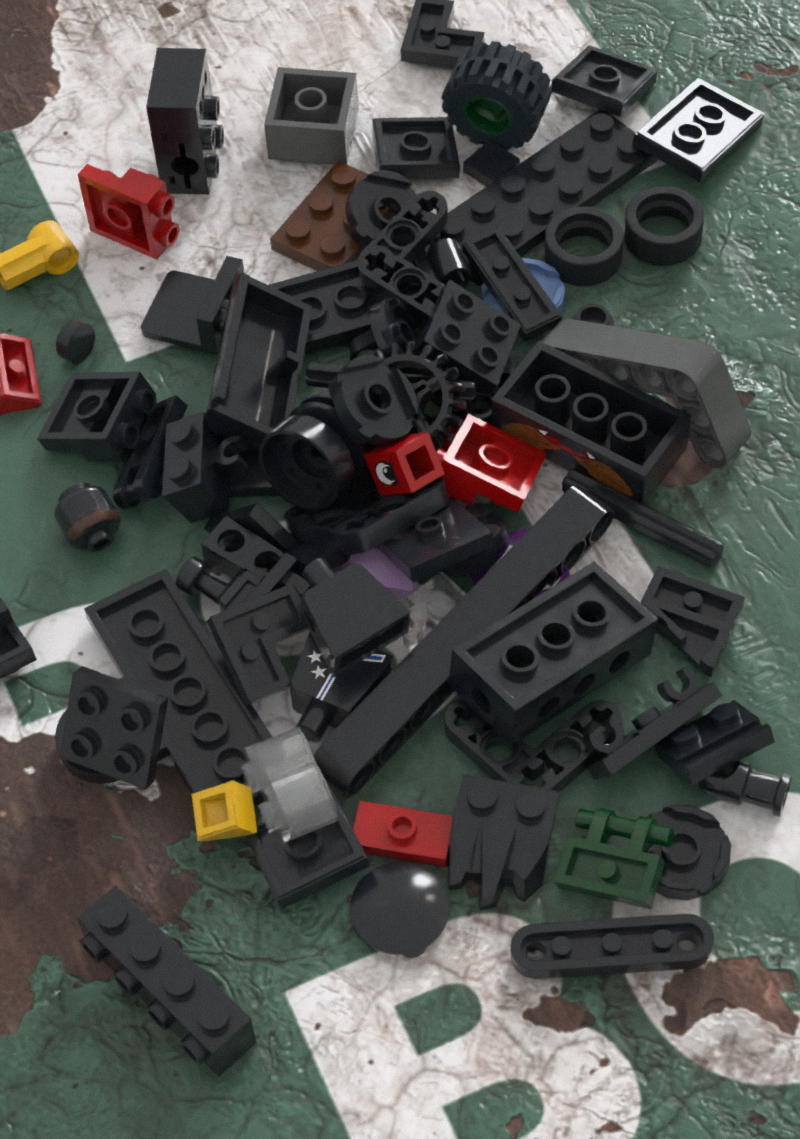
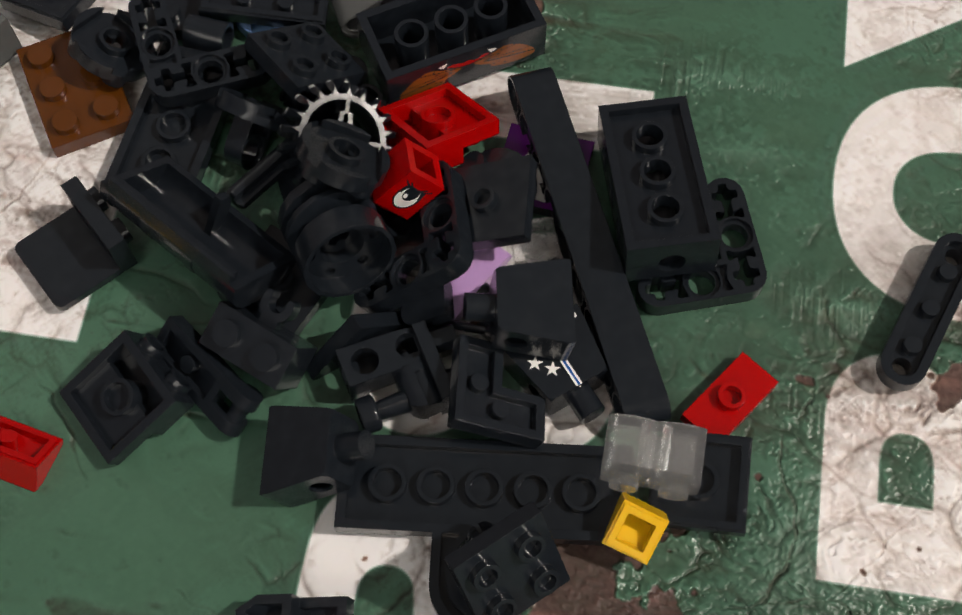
camera: 60 degrees left, 10 degrees up
black head [54,483,121,552] -> none
black tile [56,319,95,364] -> none
black dish [350,862,450,958] -> none
black plate [447,774,559,910] -> none
dark green plate [553,807,674,909] -> none
black axle [562,469,724,567] -> none
black plate [583,667,722,779] -> none
black wing [641,566,745,677] -> none
black tile [647,804,731,900] -> none
black plate [655,700,775,785] -> none
black piece [699,760,792,817] -> none
none -> black torso [259,406,375,507]

